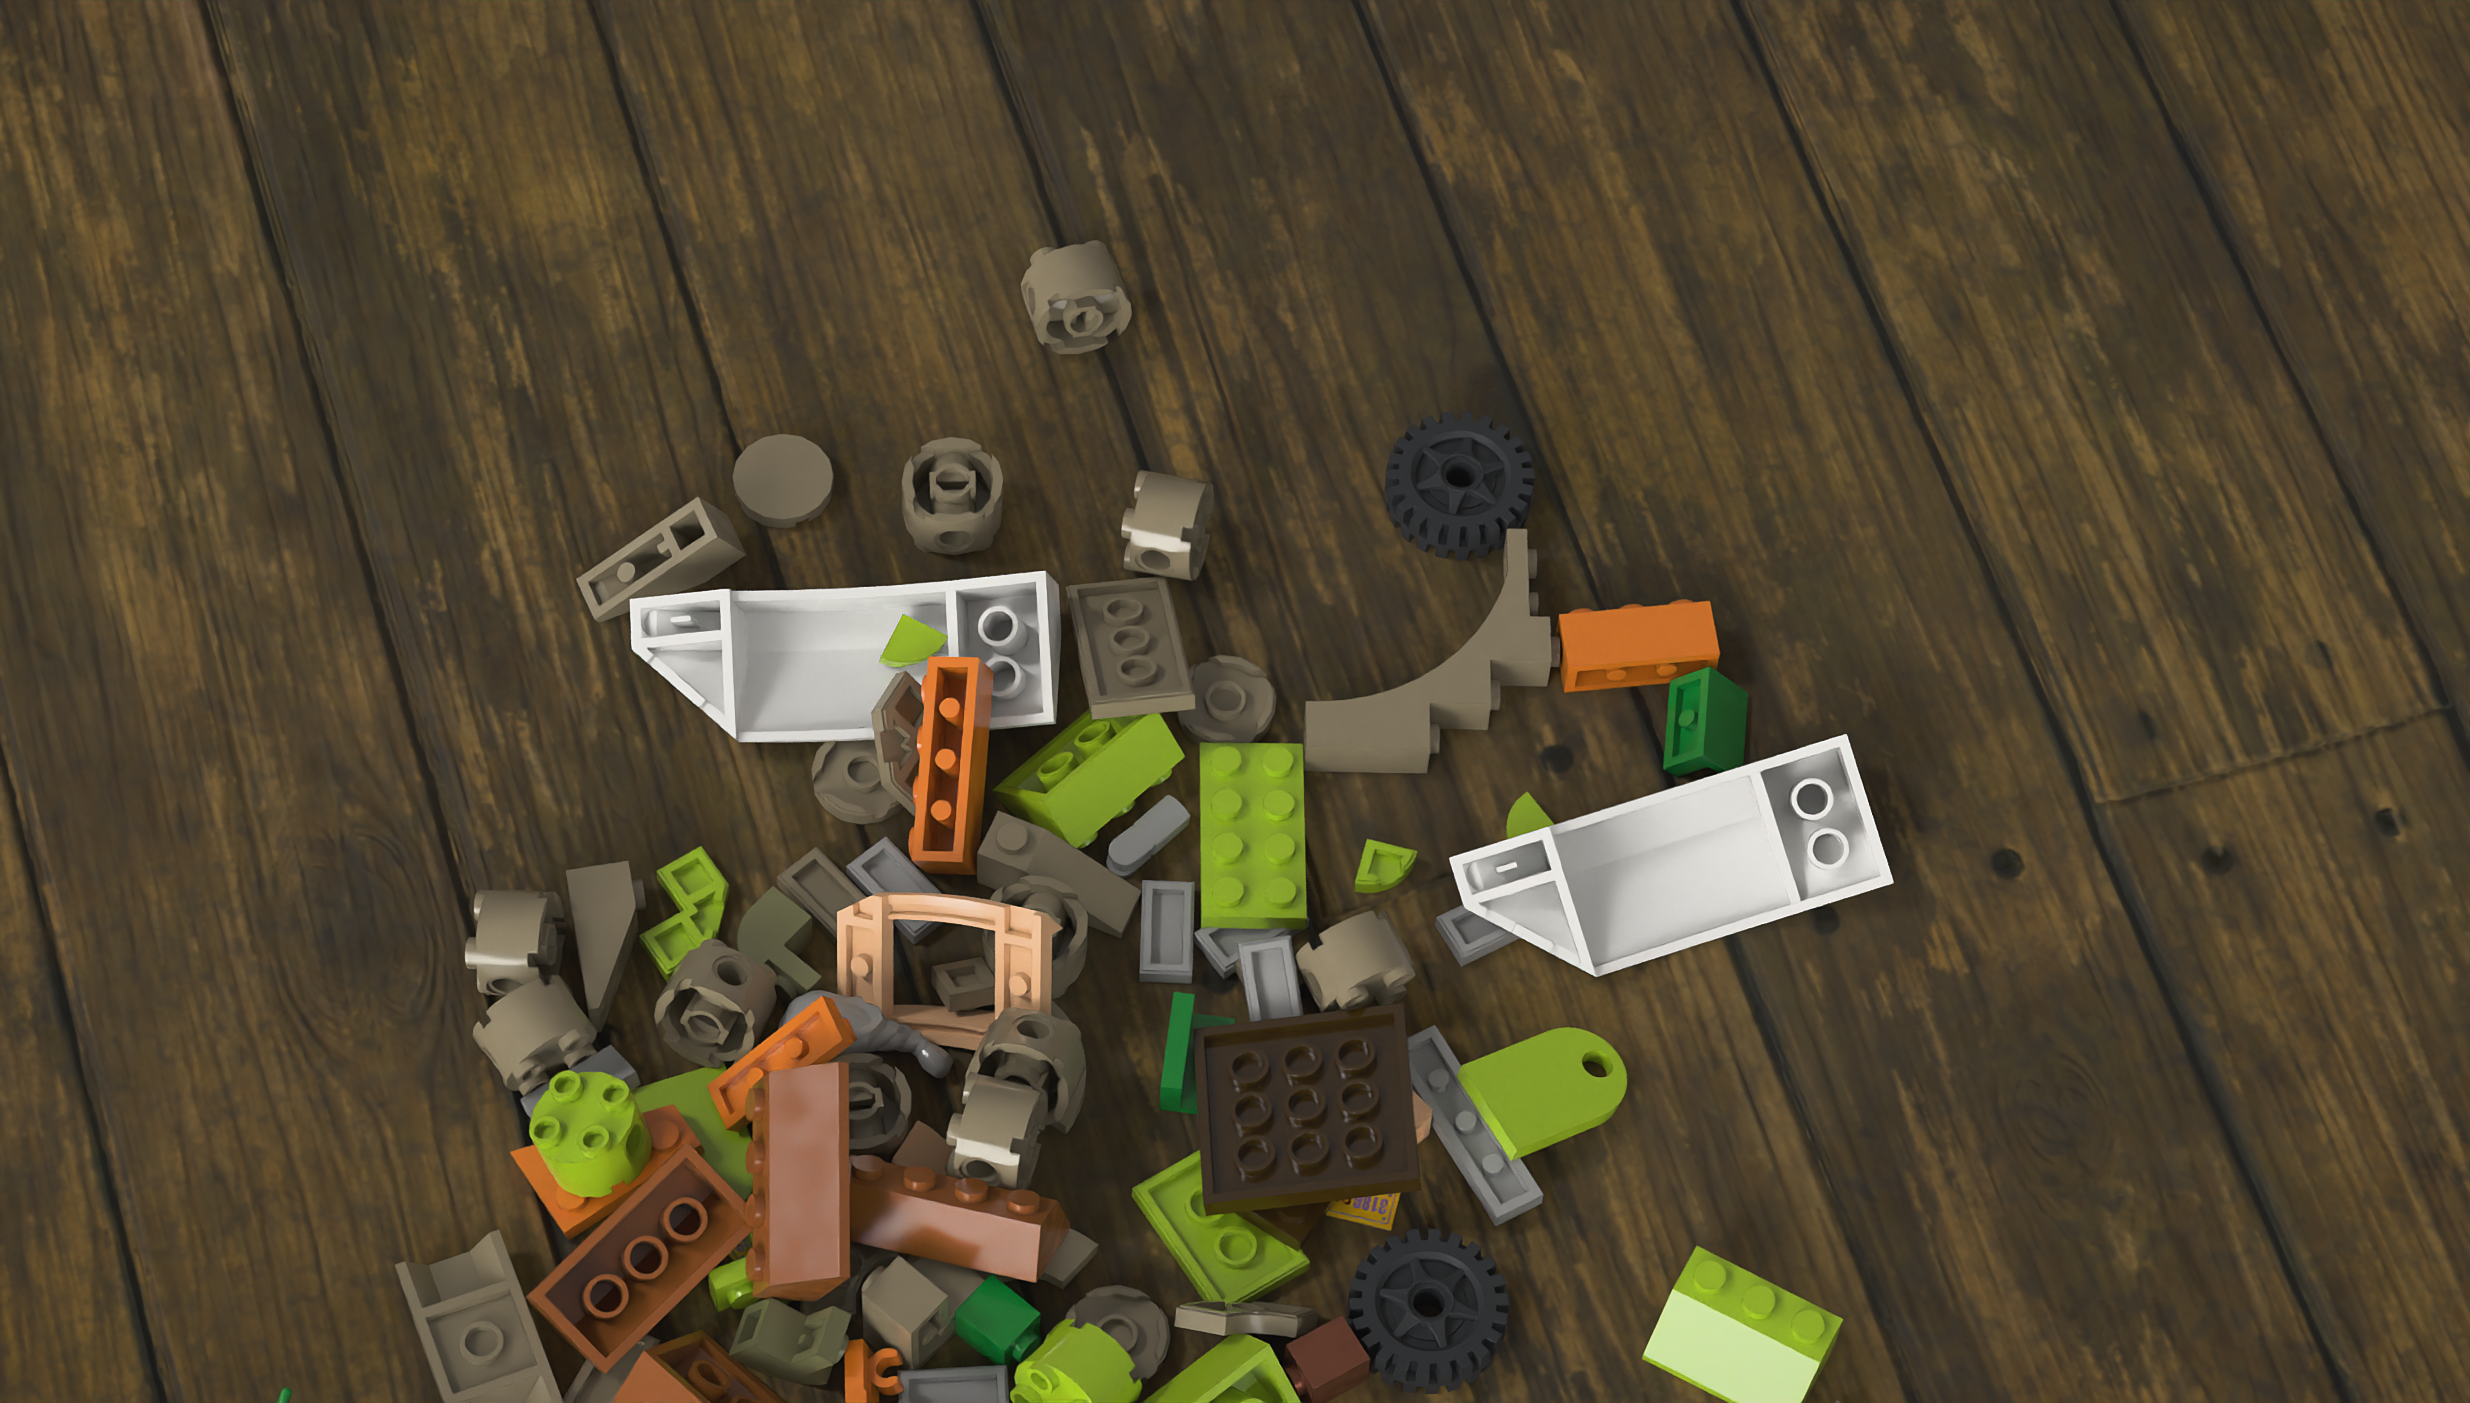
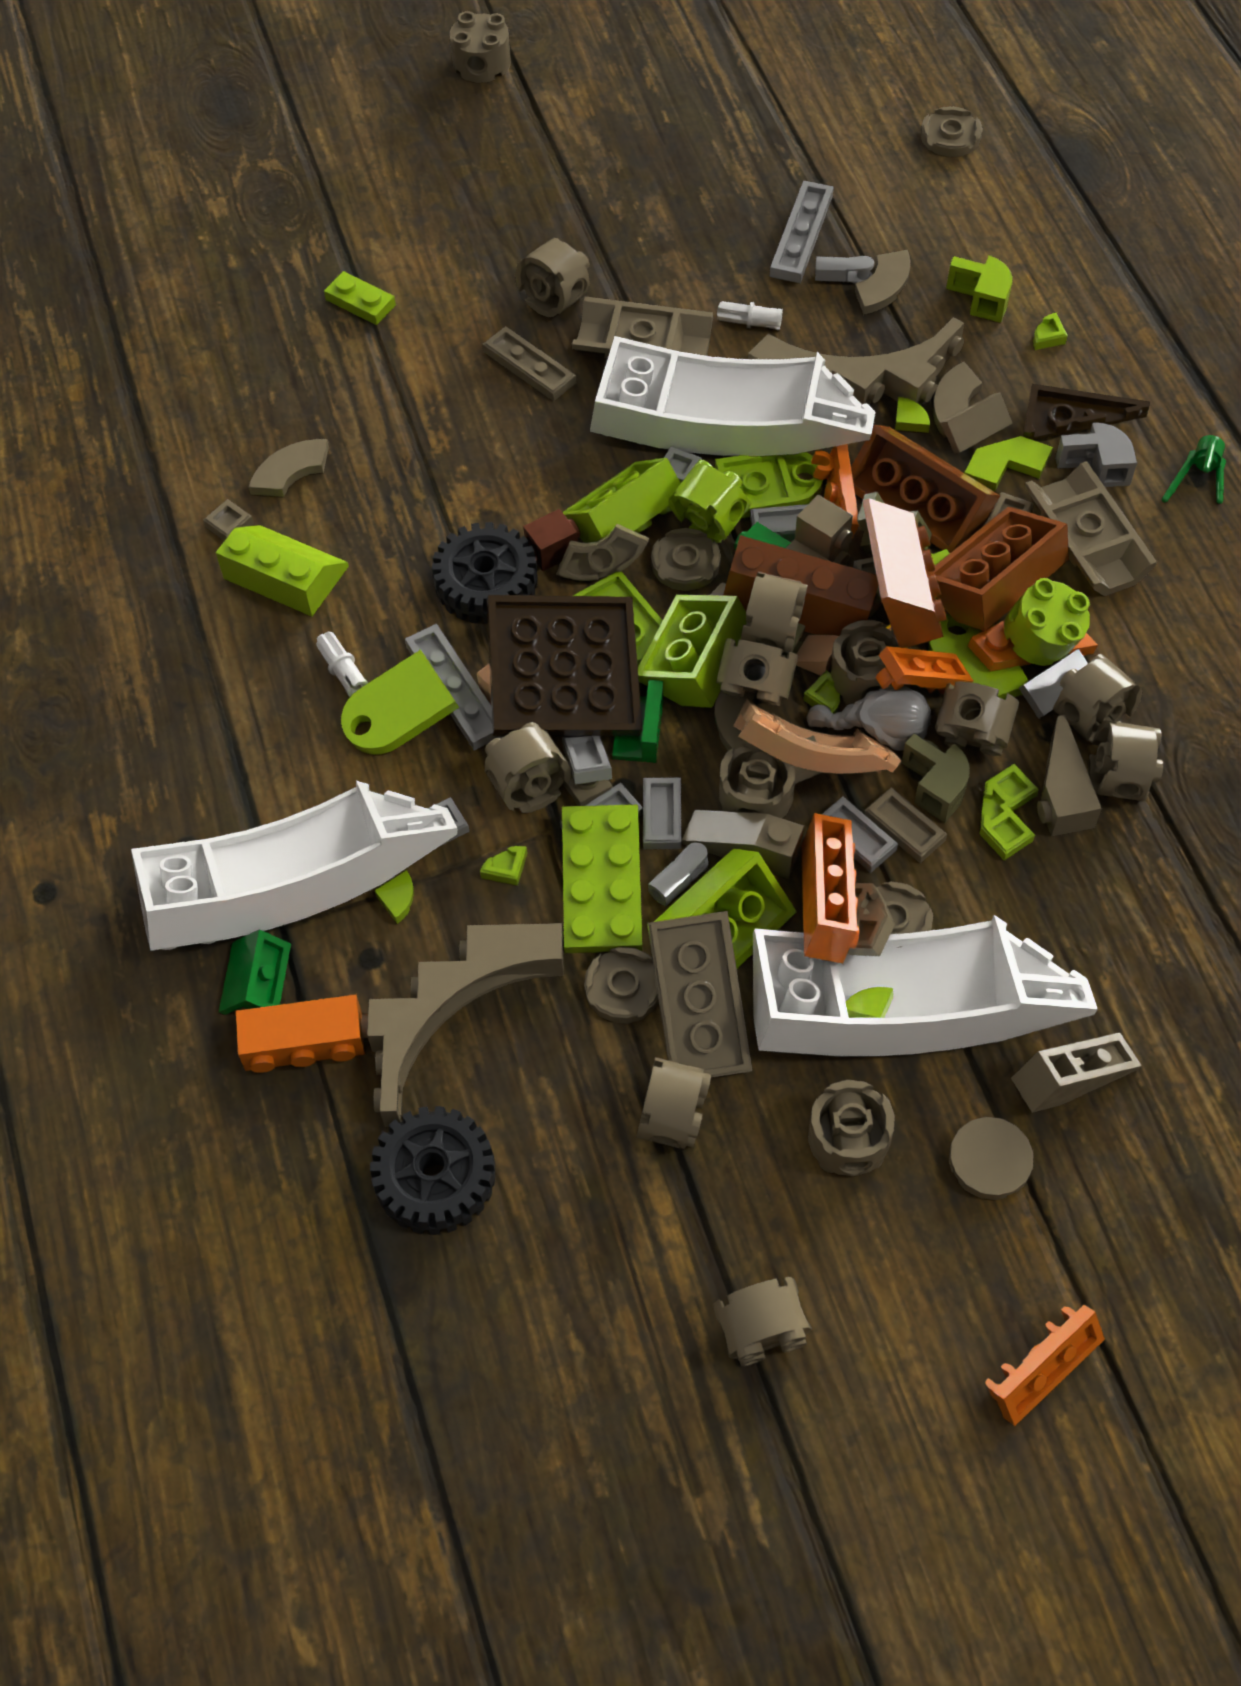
camera: 175 degrees left, 0 degrees up
none -> white axle [316,631,368,697]
none -> lime slope [638,595,747,708]
none -> lime tile [803,670,840,714]
none -> orange plate [985,1305,1105,1426]

